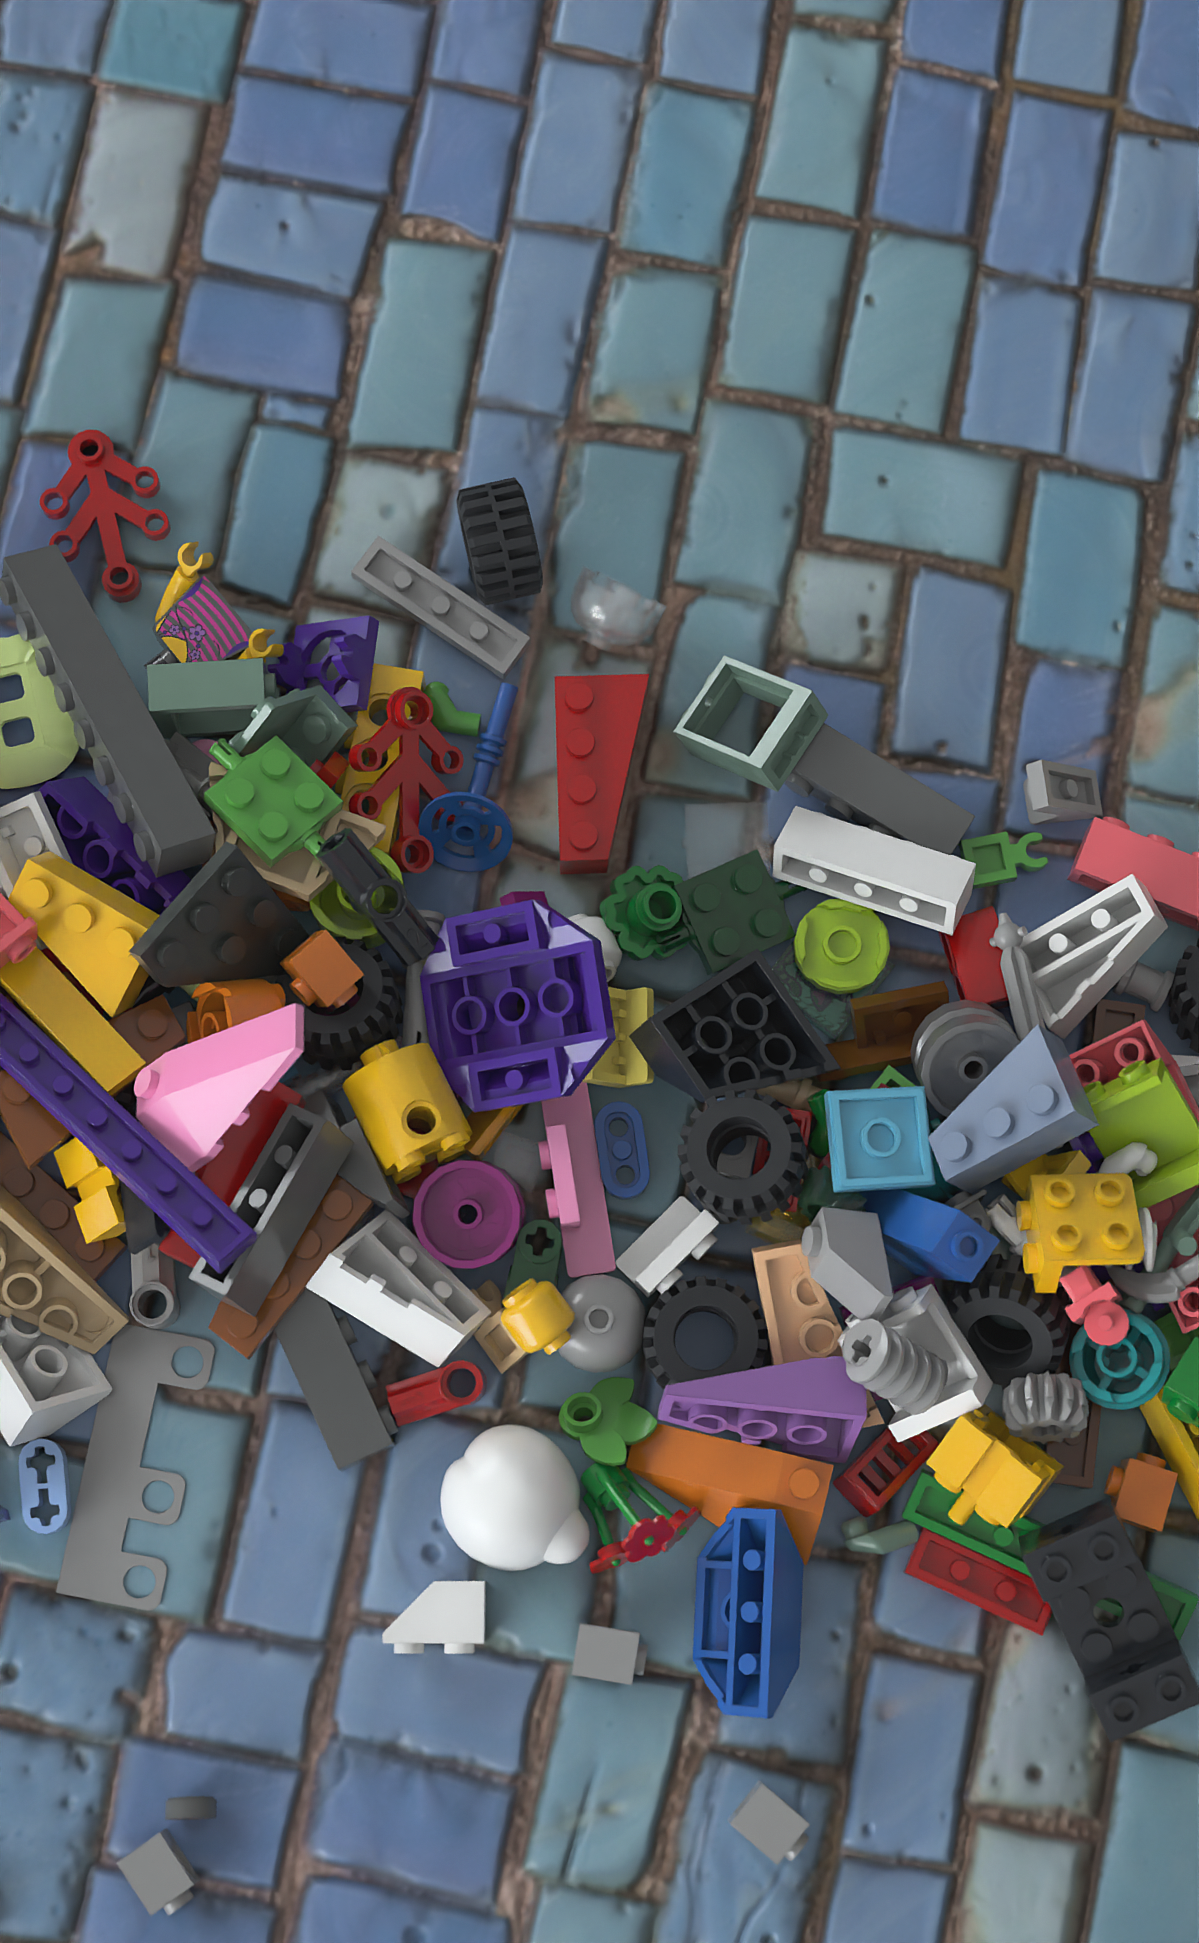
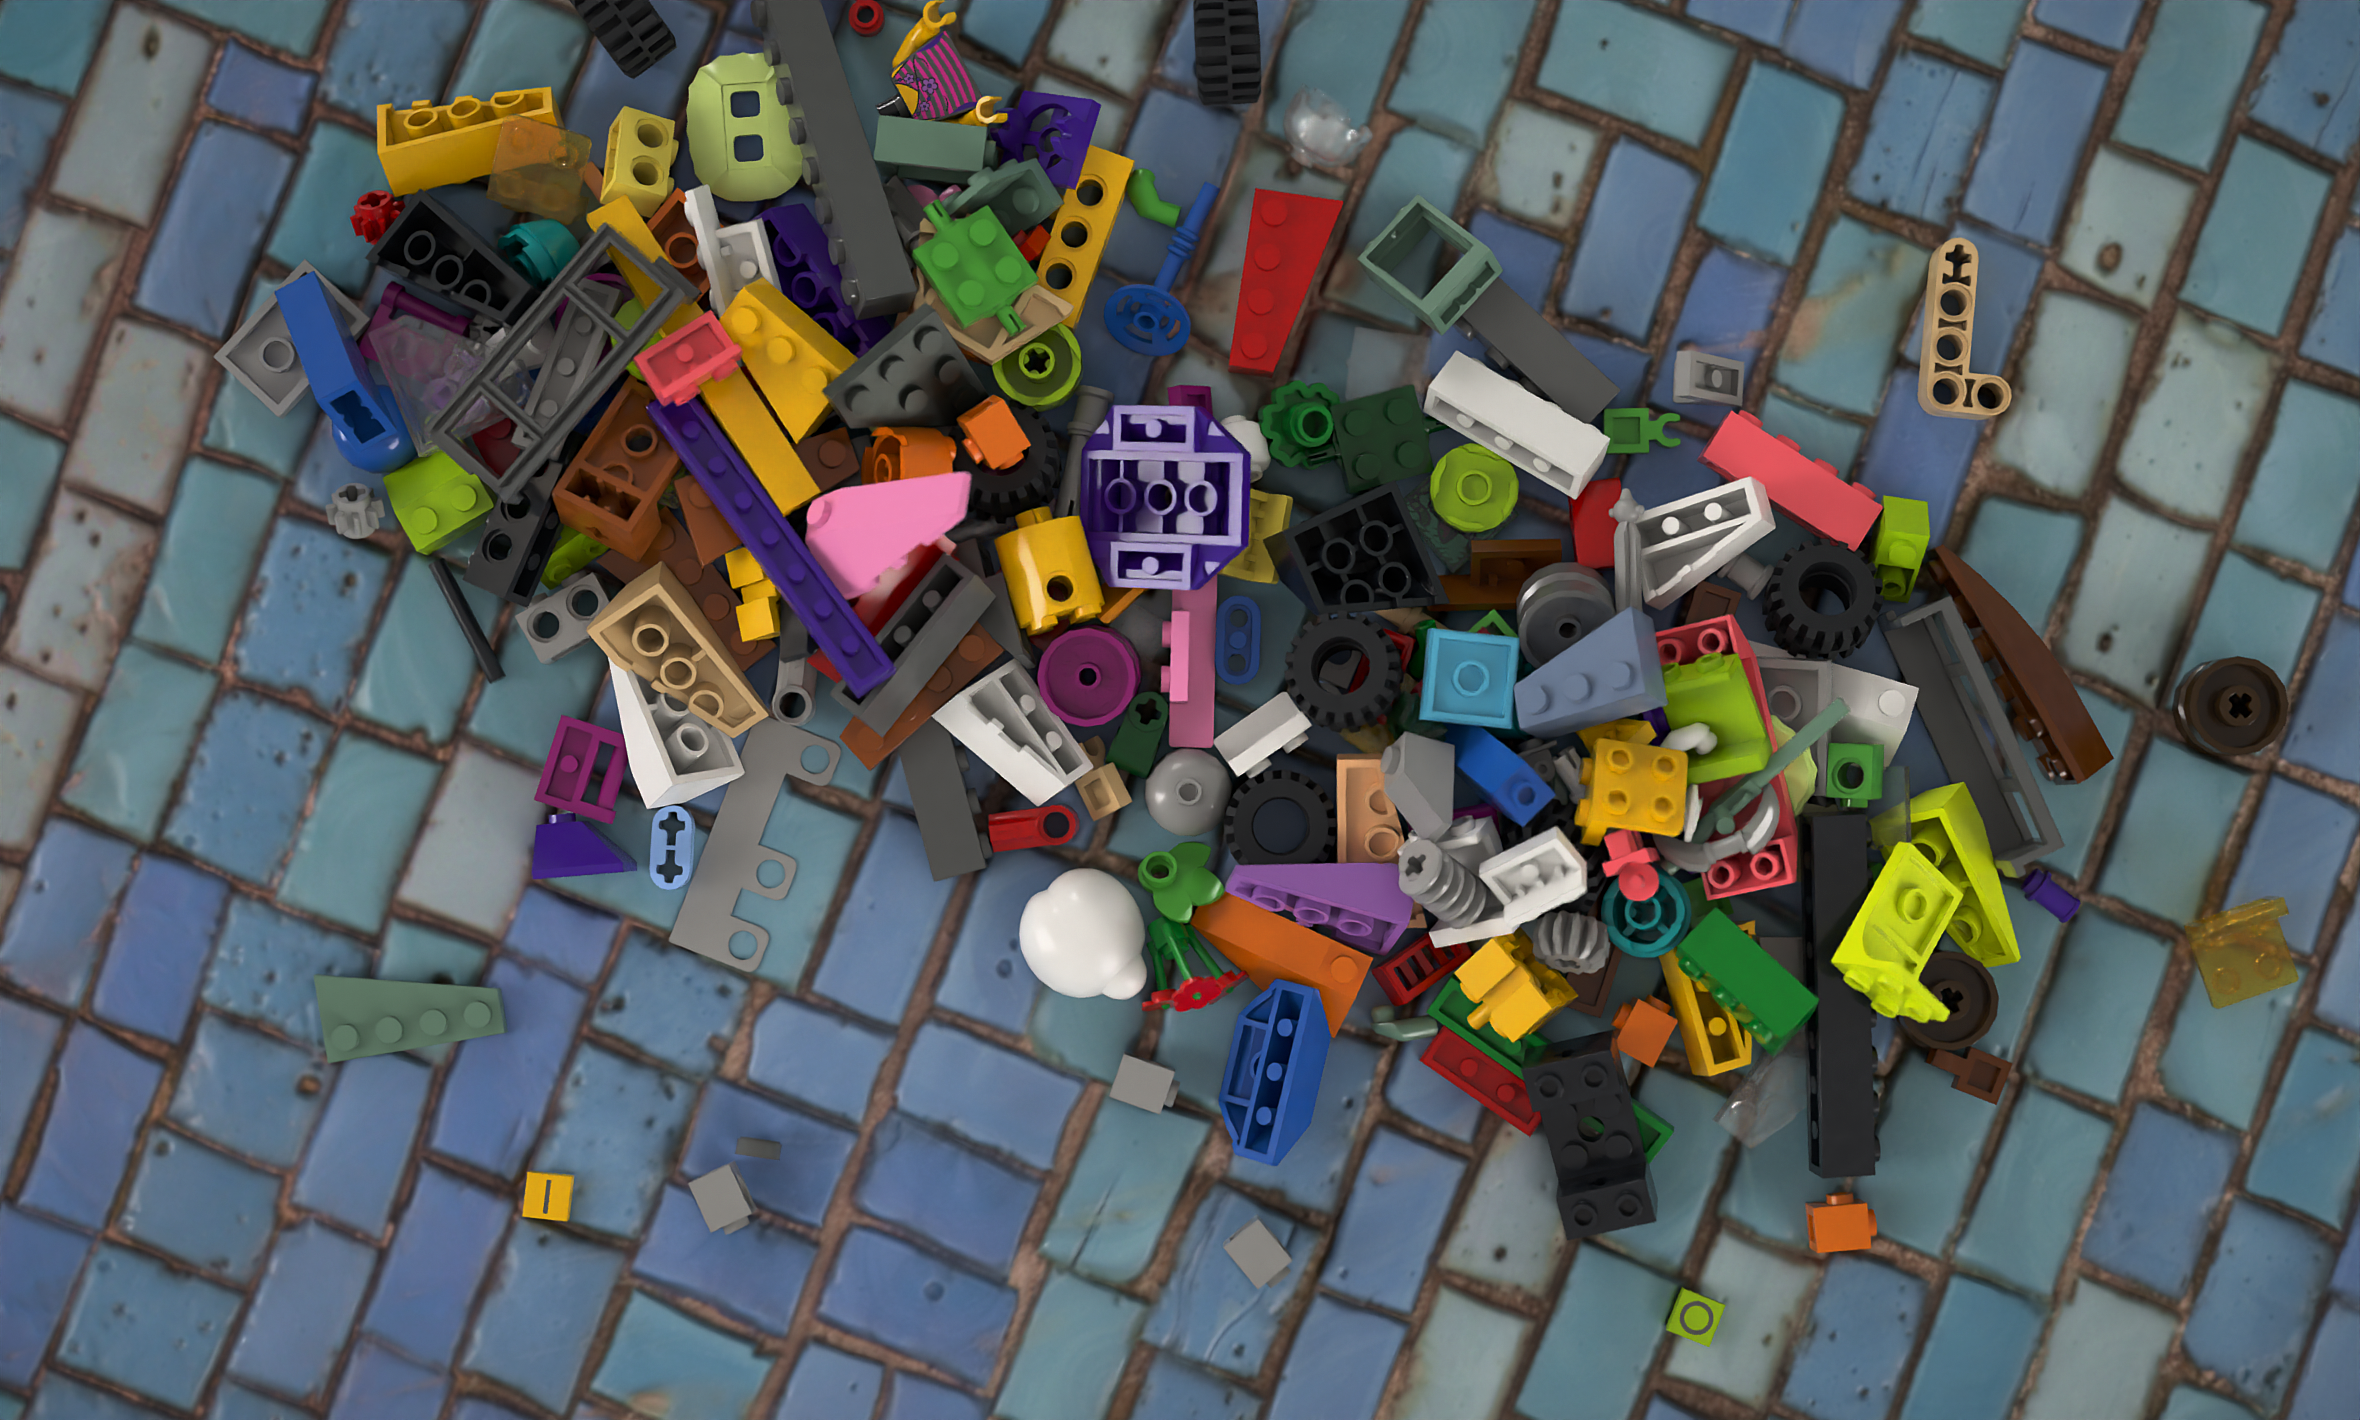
camera: 15 degrees right, 10 degrees up
black piece [315,828,439,966] -> none
red plant [348,687,464,874] -> none
light grey plate [351,535,531,680] -> none
white slope [382,1581,486,1654] -> none
yellow head [501,1278,575,1355] -> none
none -> white bracket [1479,826,1587,928]

